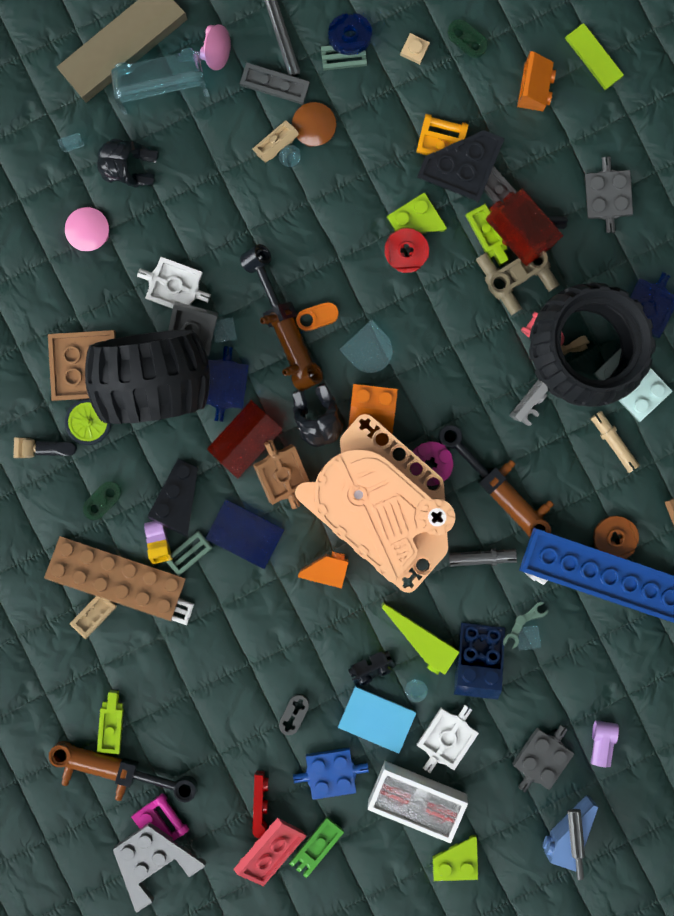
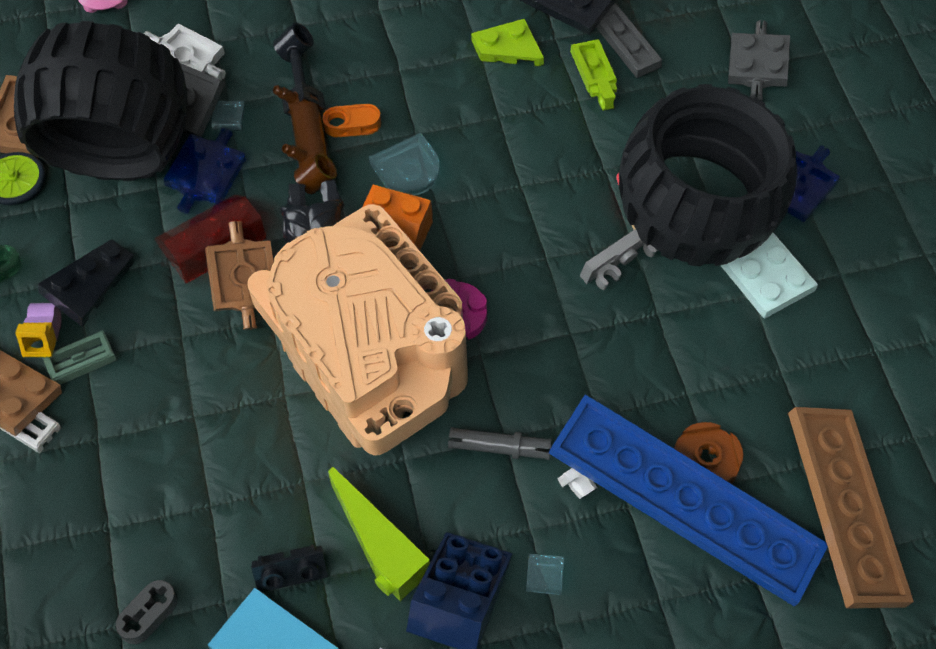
camera: 15 degrees right, 30 degrees down
clear blue plate [205,499,285,569] -> none
orange slope [298,551,348,588] -> none
red plate [384,227,429,273] -> none
clear light blue plate [405,680,427,702] -> none
dark orange piece [438,425,554,538] -> none
dark tan piece [476,229,560,316] -> none
clear red piece [486,189,568,267] -> none
sand green piece [503,602,548,649] -> none
tan pin [590,411,640,473] -> none

